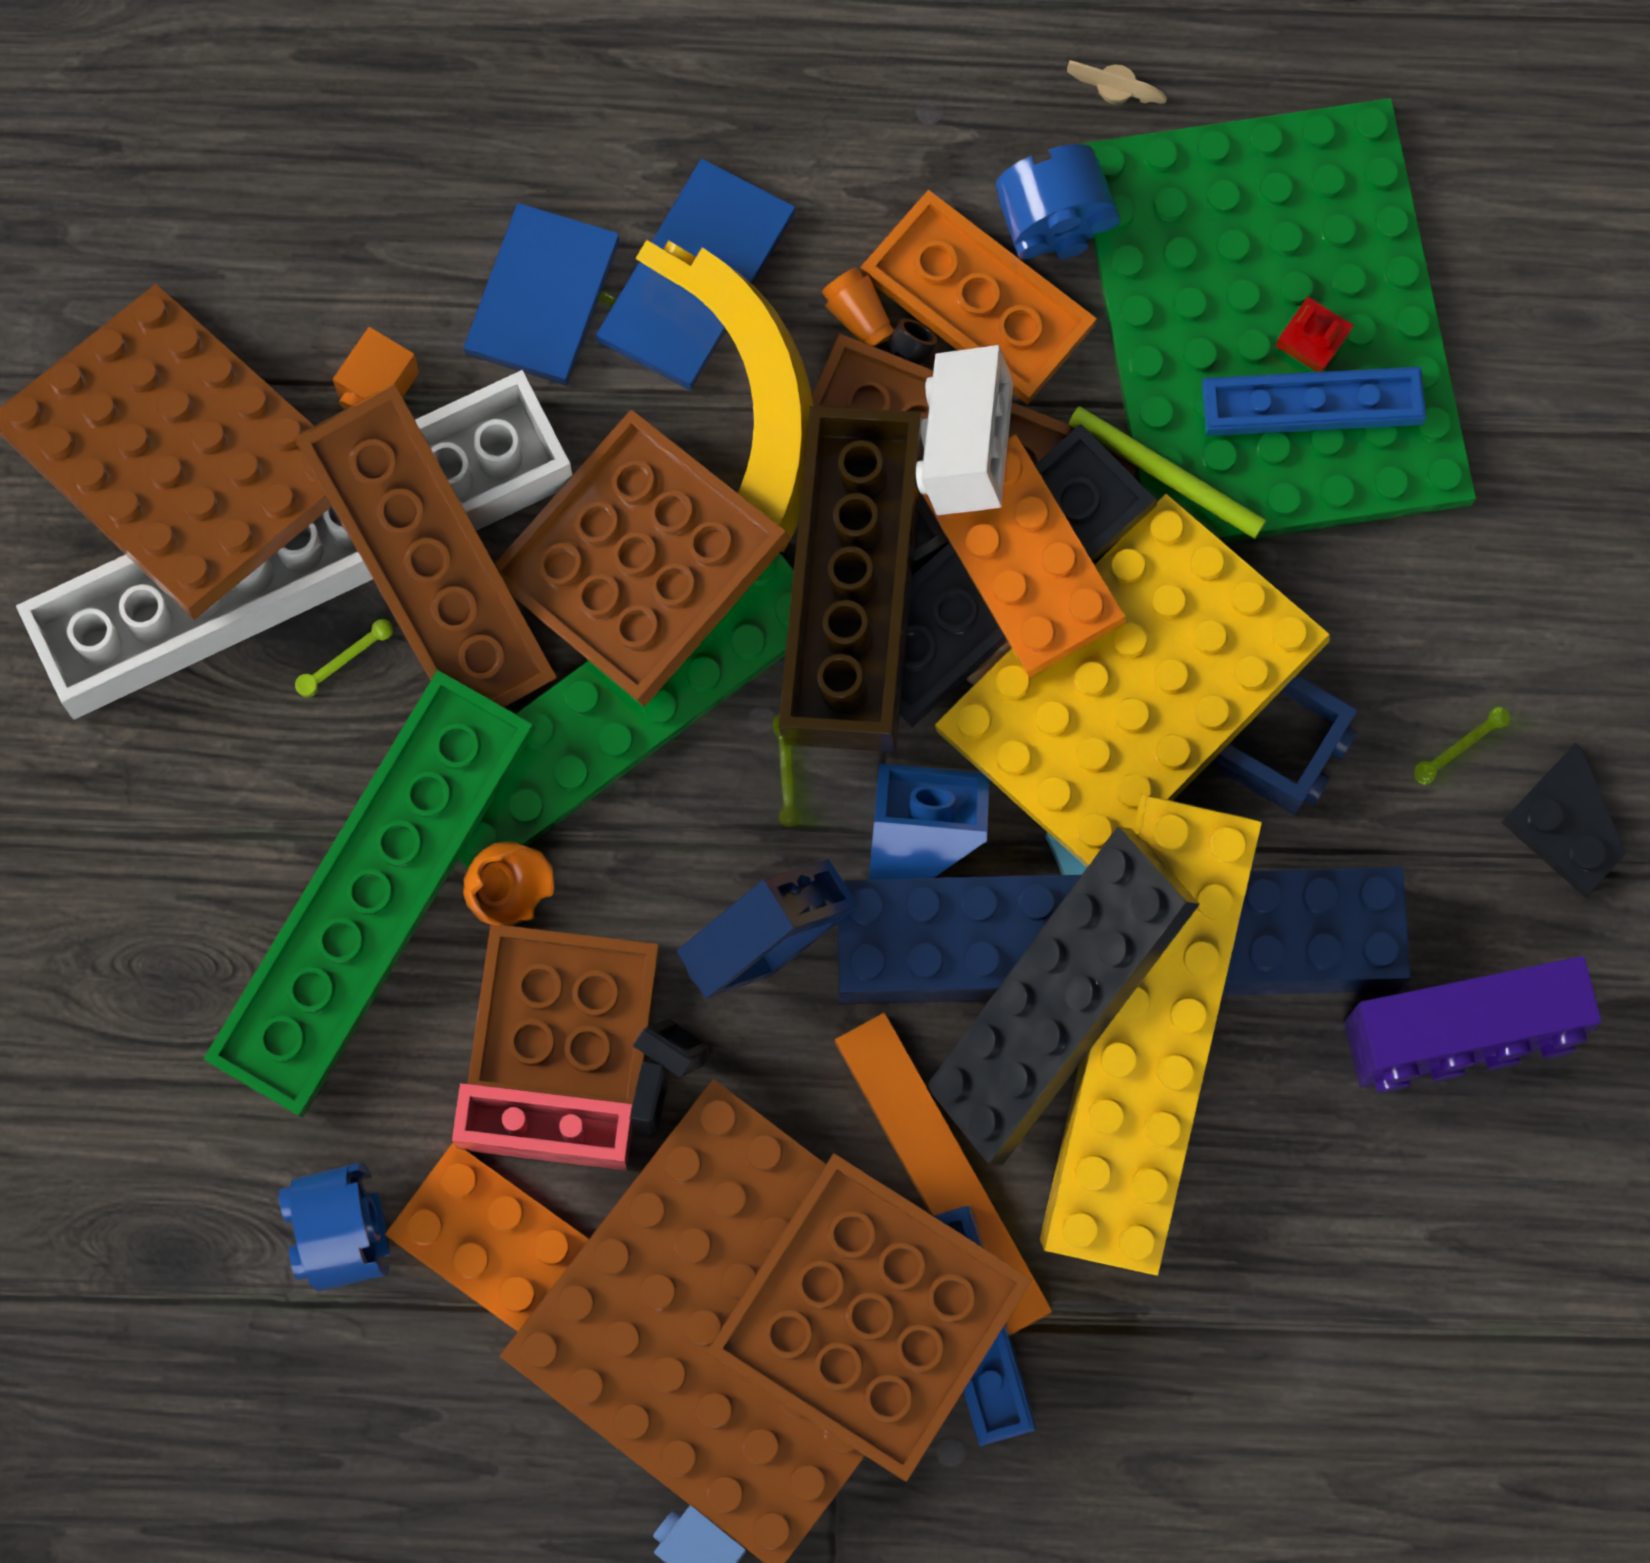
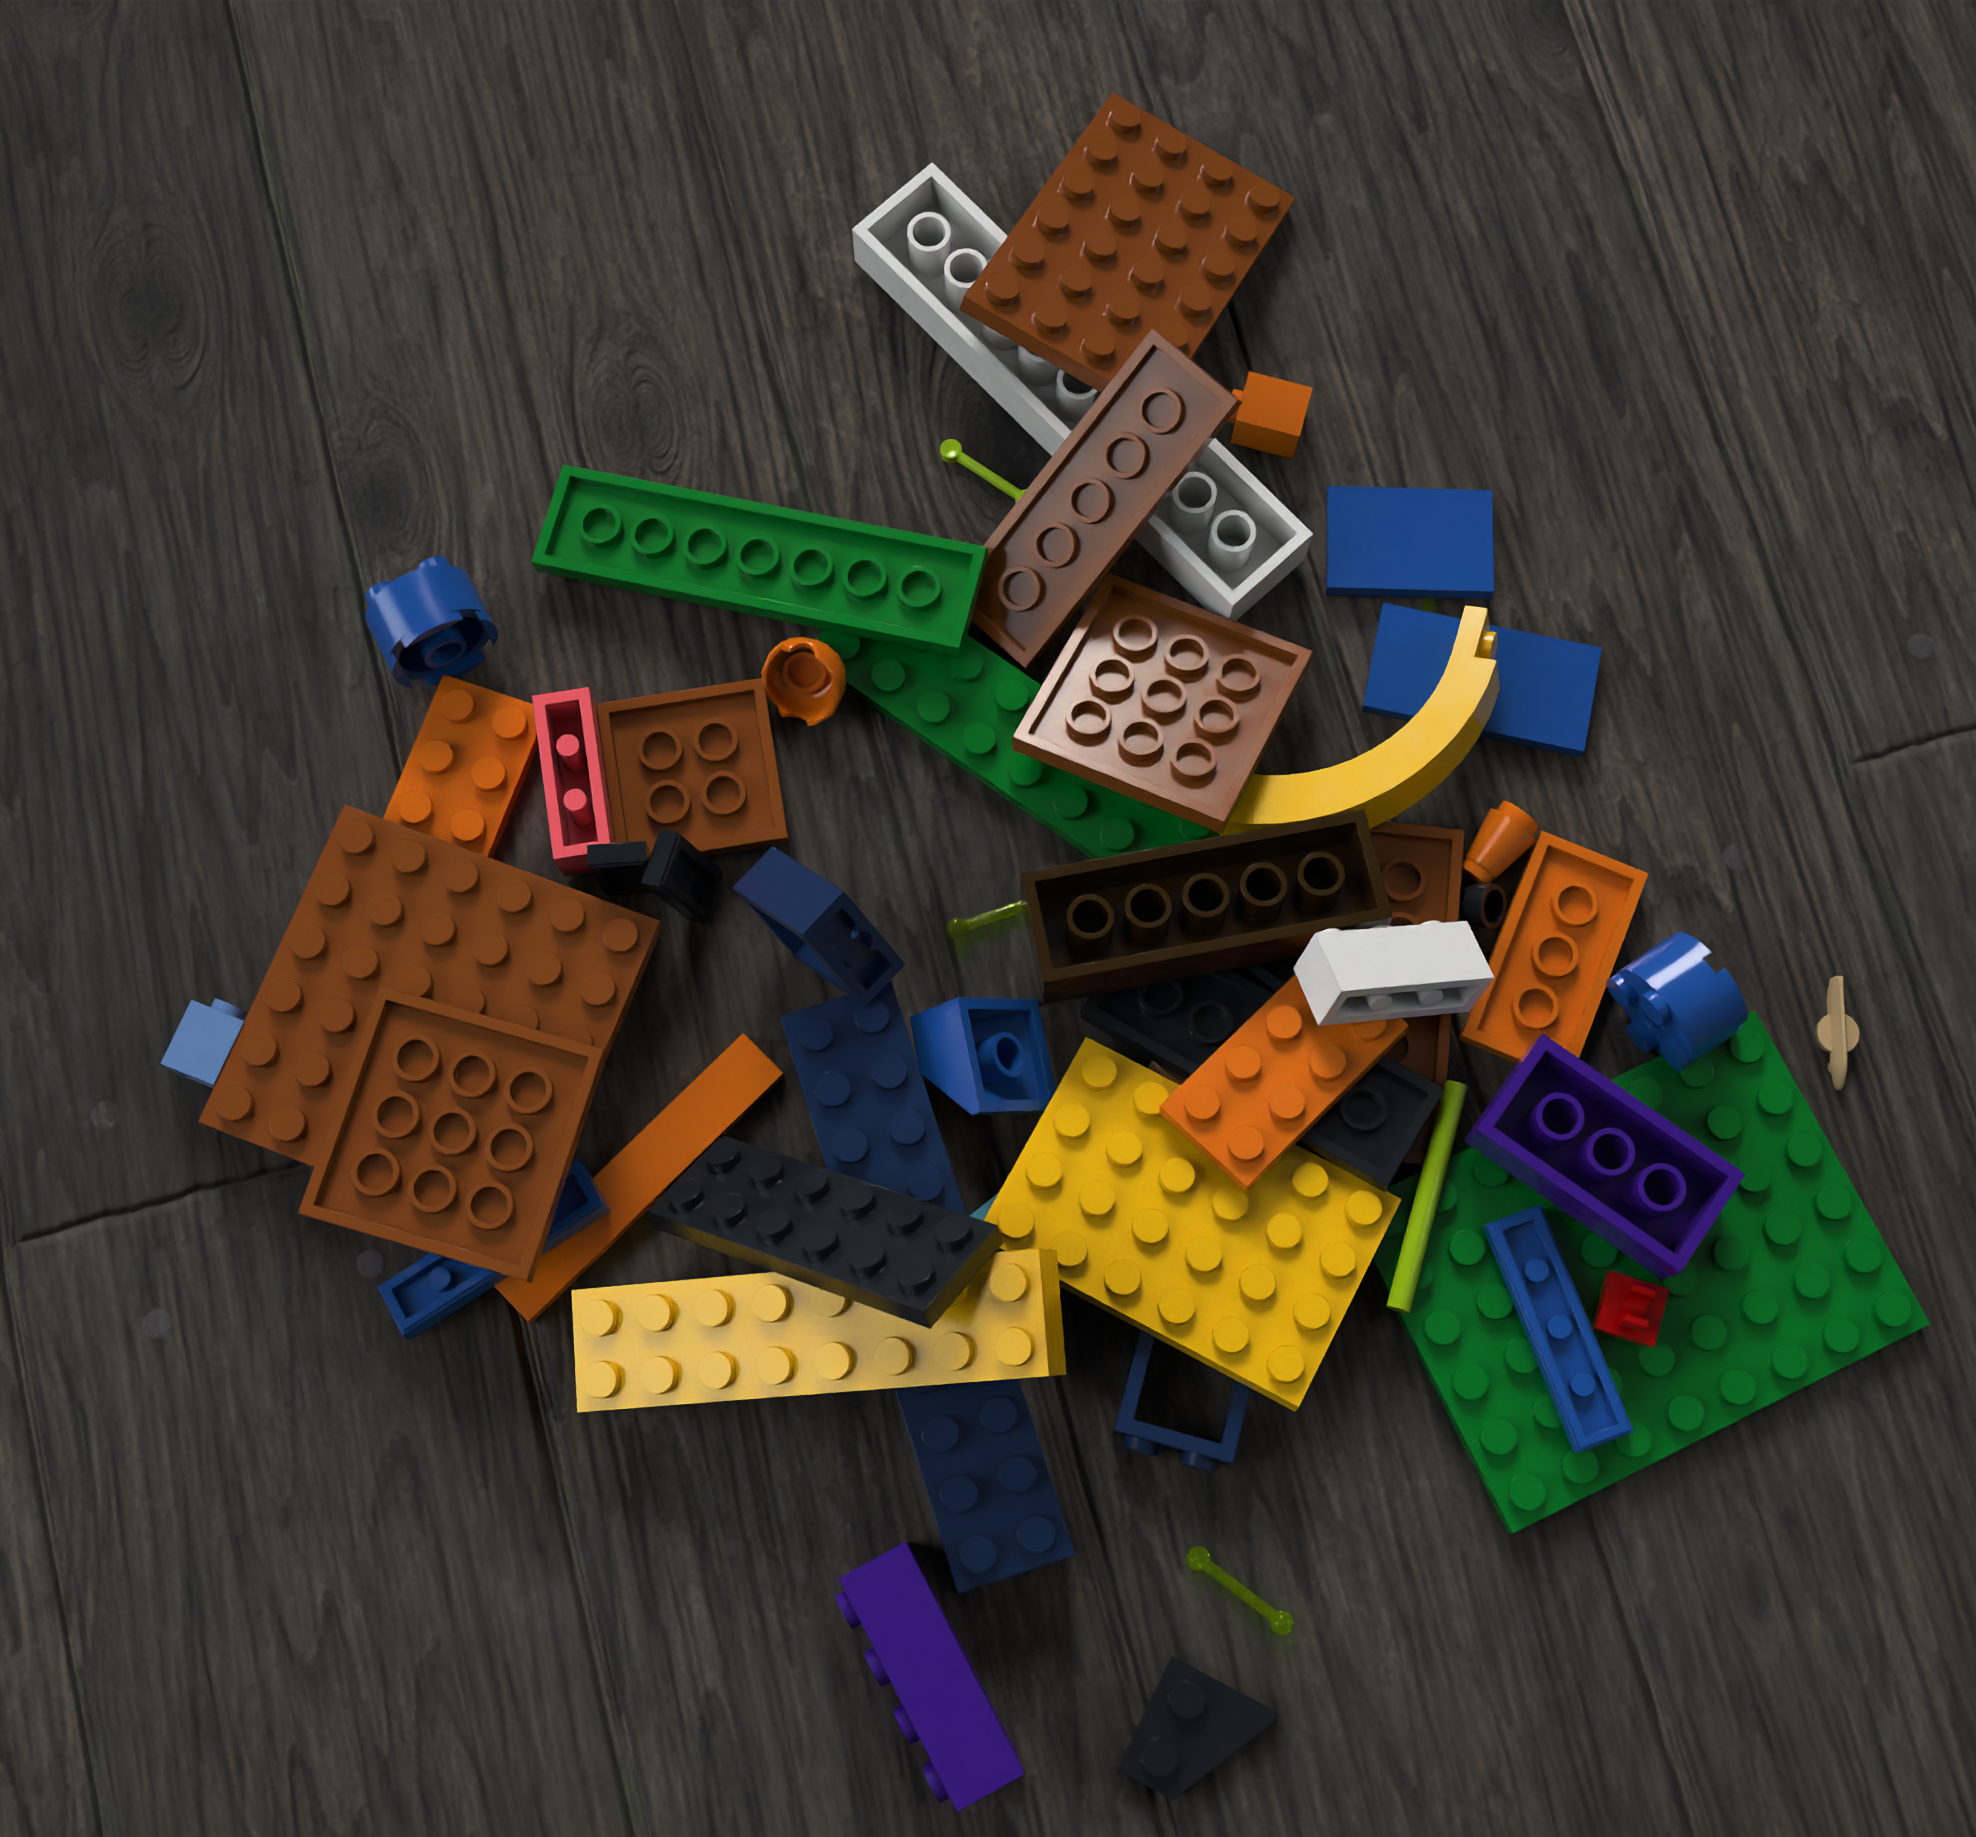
camera: 75 degrees right, 0 degrees up
none -> dark purple brick [1464,1034,1746,1280]

